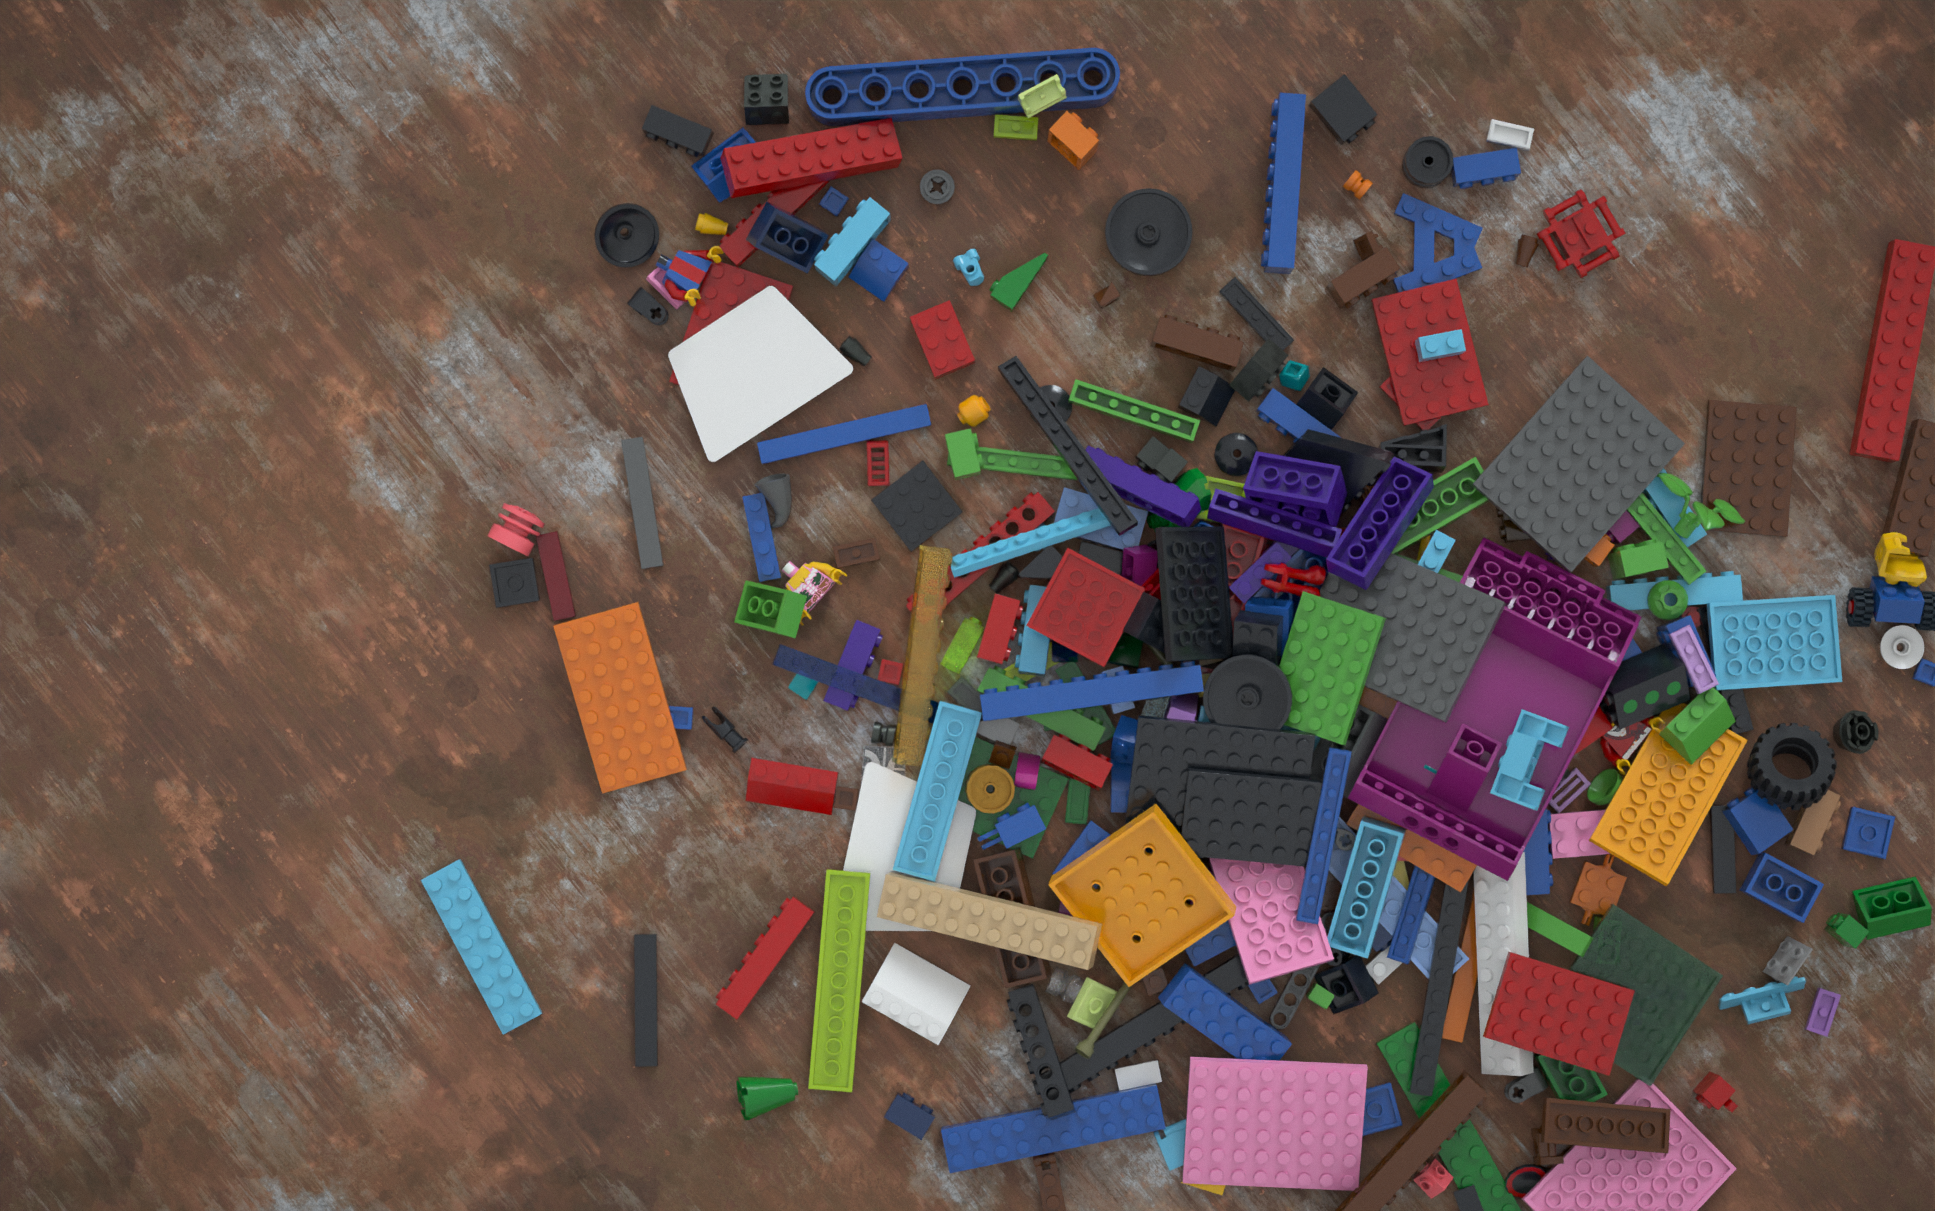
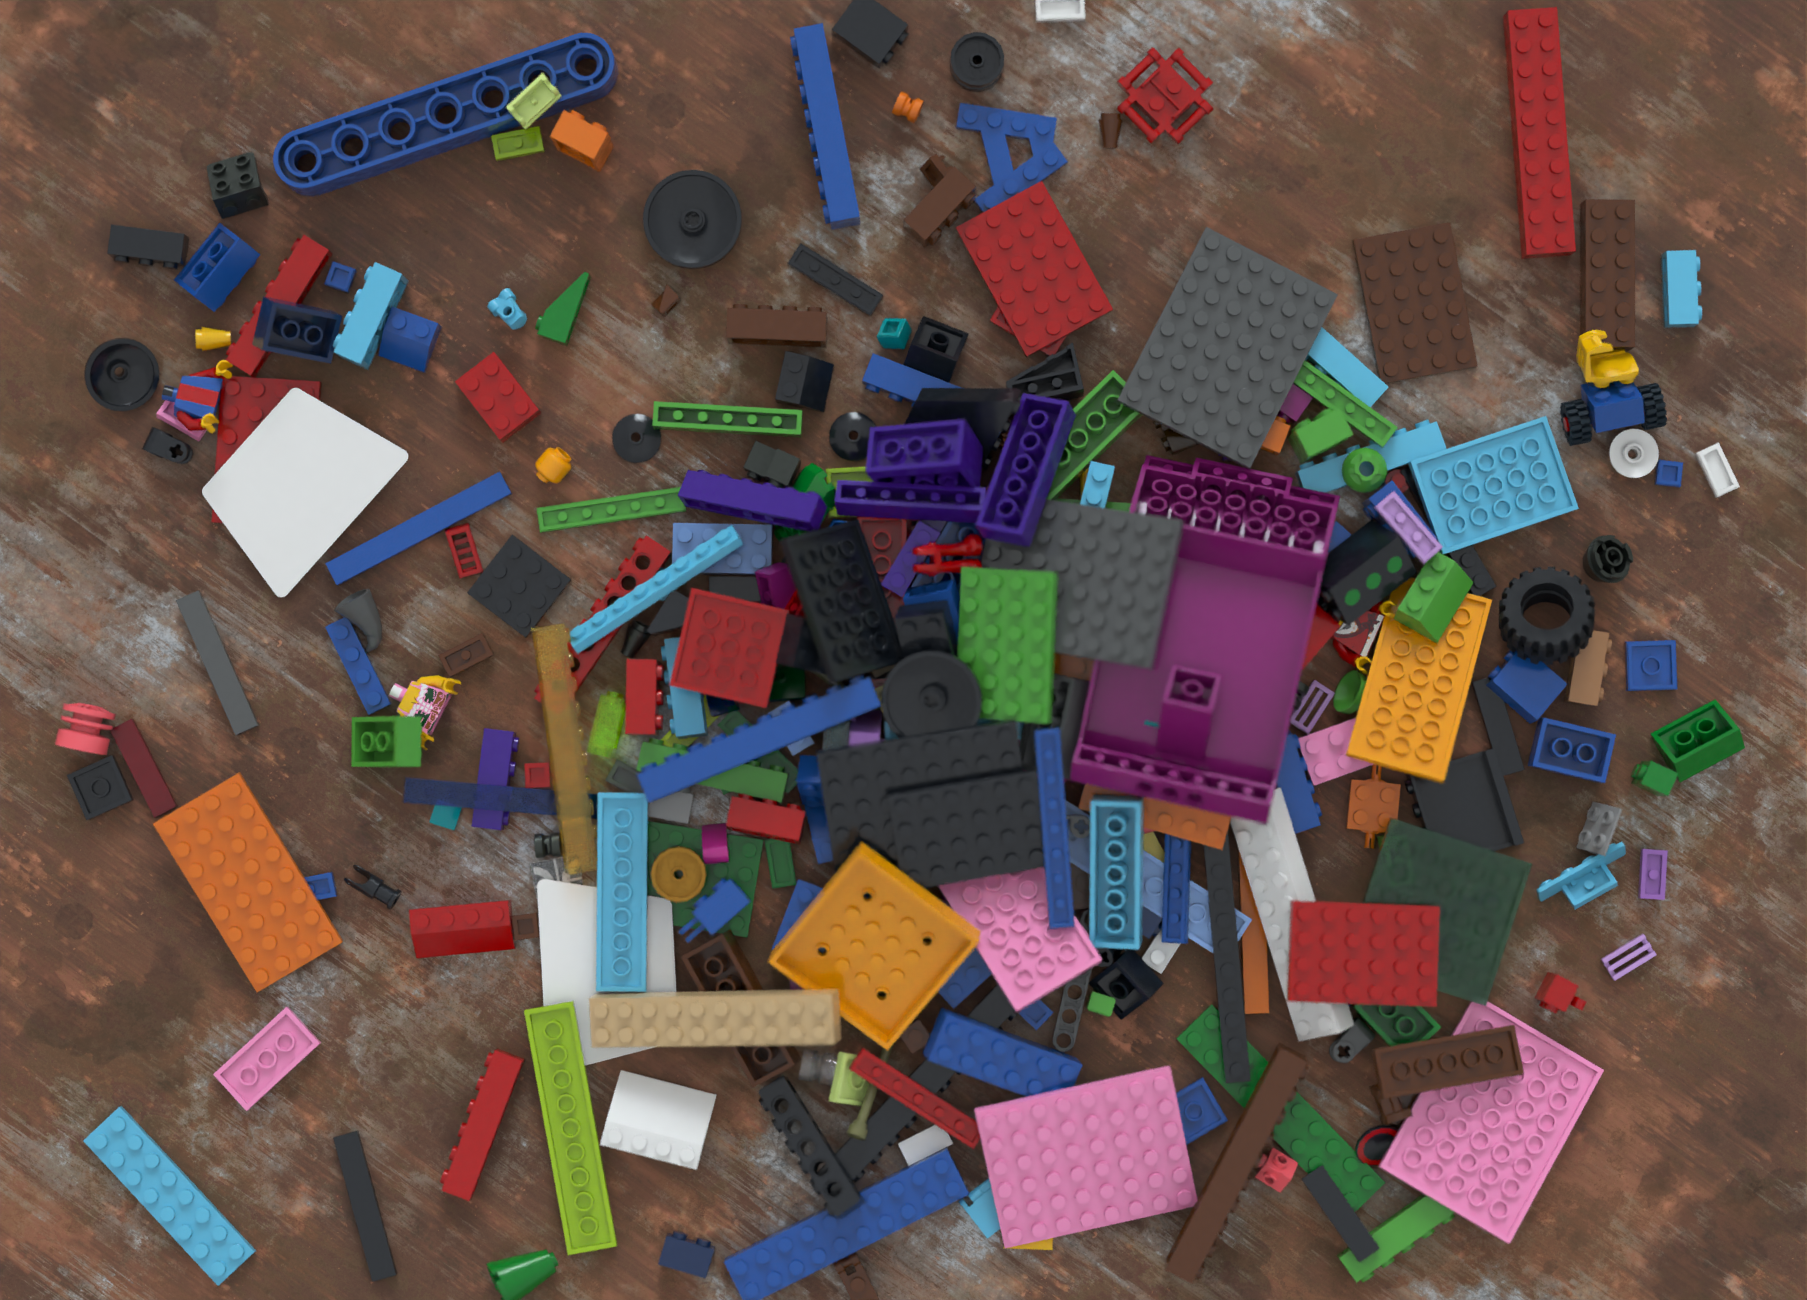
camera: 15 degrees left, 0 degrees up
red brick [720,118,903,198] -> none
pearl dark grey cone [839,336,872,366] -> none
dark grey gear [920,170,955,205] -> none
bright green brick [945,428,984,480] -> none
reddish brown plate [989,740,1017,769] -> none
black plate [998,356,1138,536] -> none
pearl dark grey brick [1229,339,1288,402] -> none
medium azure brick [1415,329,1466,362] -> none
blue brick [1451,148,1521,189] -> none
medium azure bracket [1490,709,1569,811] -> none
bright green tile [1527,902,1593,957] -> none
bright green plant [1657,473,1745,538] -> none
none -> bright pink plate [213,1007,321,1111]
none -> red tile [849,1047,981,1149]
none -> black panel [1404,748,1524,869]
none -> lavender tile [1600,934,1657,981]

